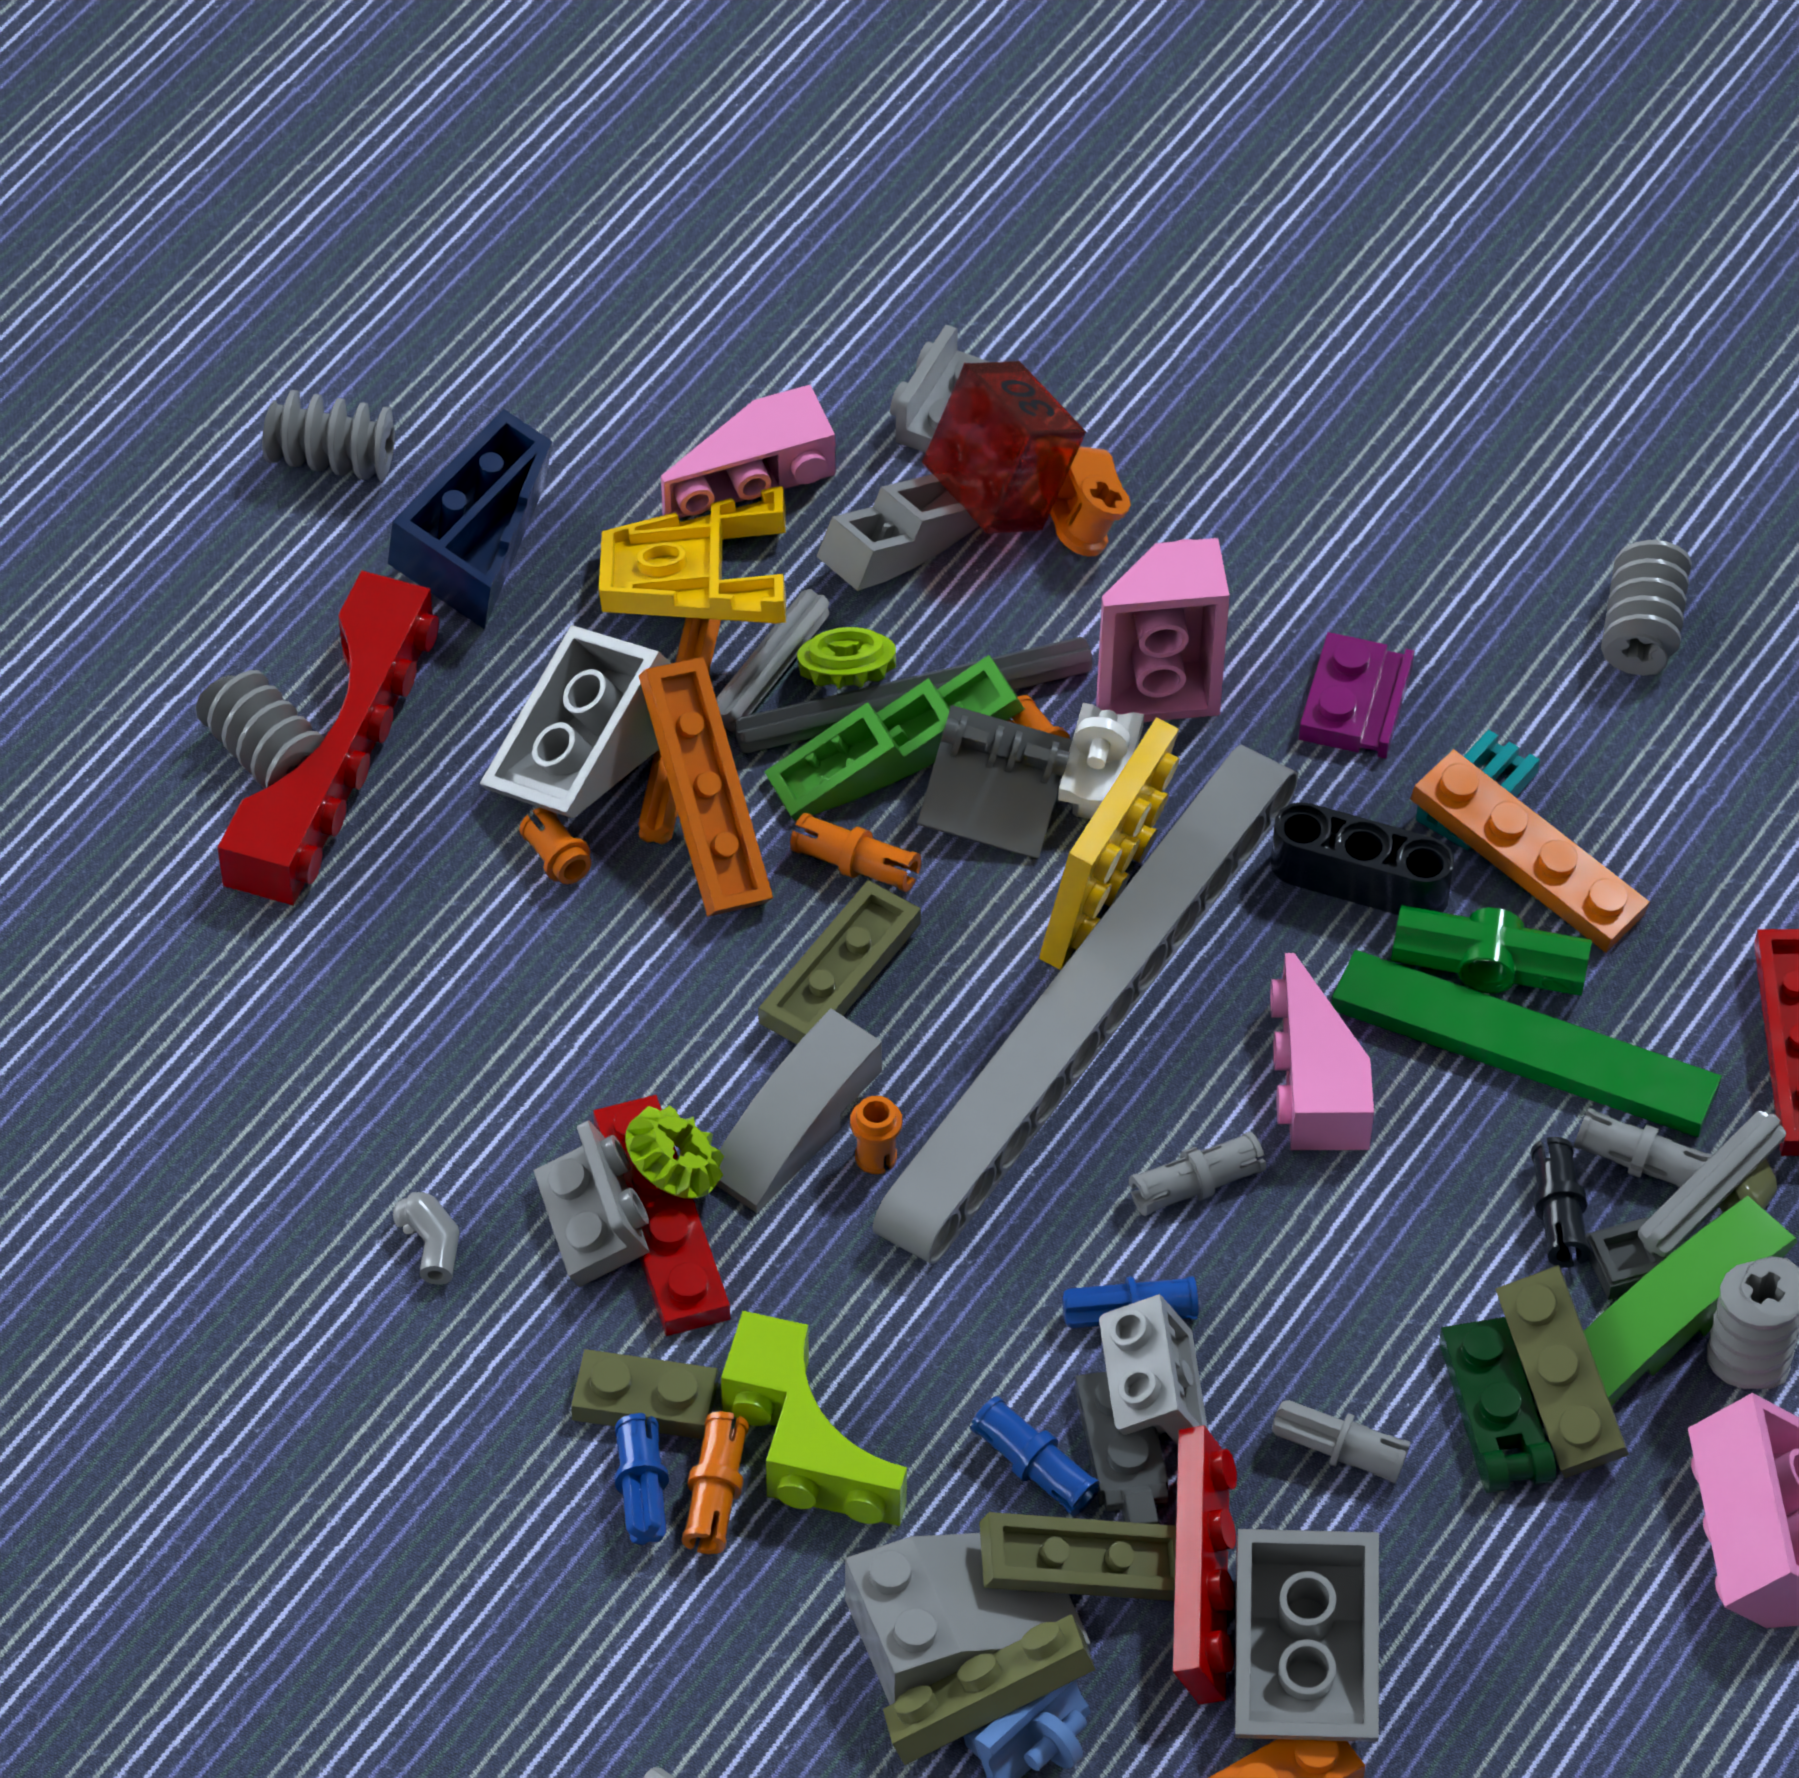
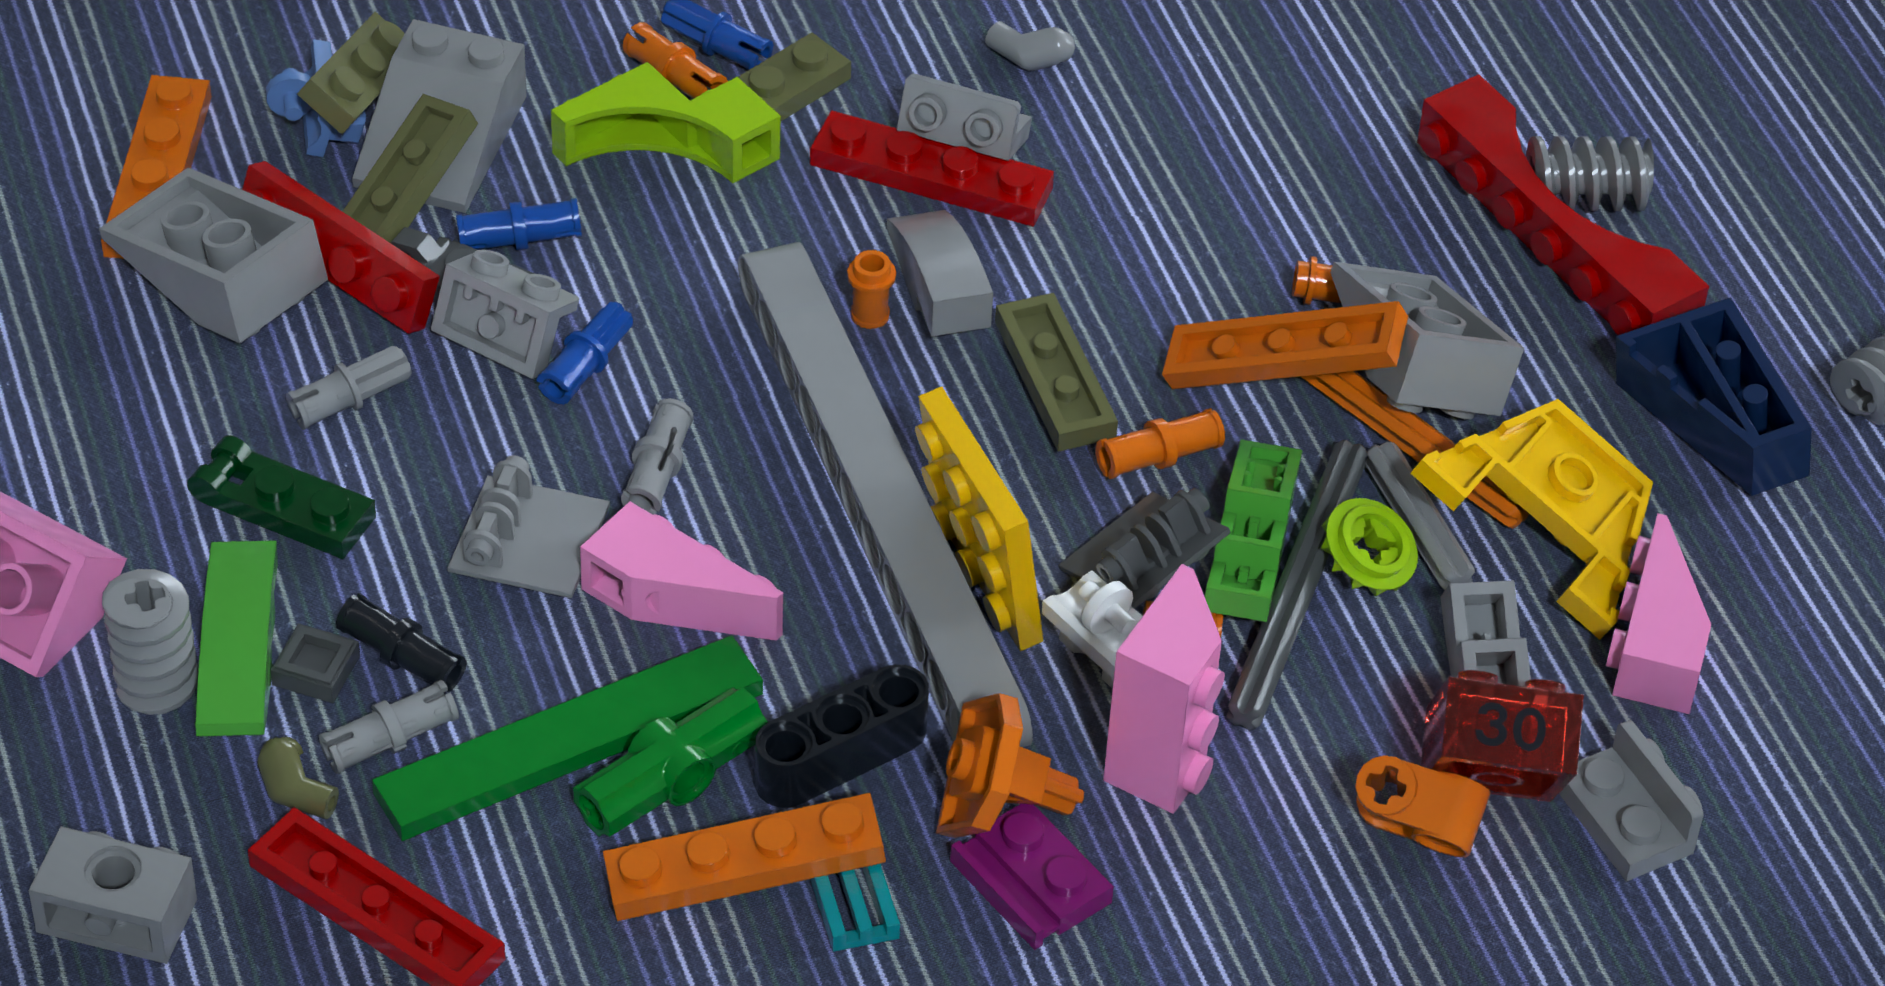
camera: 125 degrees right, 5 degrees down
lime gear [625,1105,724,1199] -> none
olive plate [1495,1265,1629,1479] -> none
light grey axle [1638,1111,1786,1257] -> none
none -> light grey hinge [448,455,610,598]
none -> orange piece [936,693,1085,838]

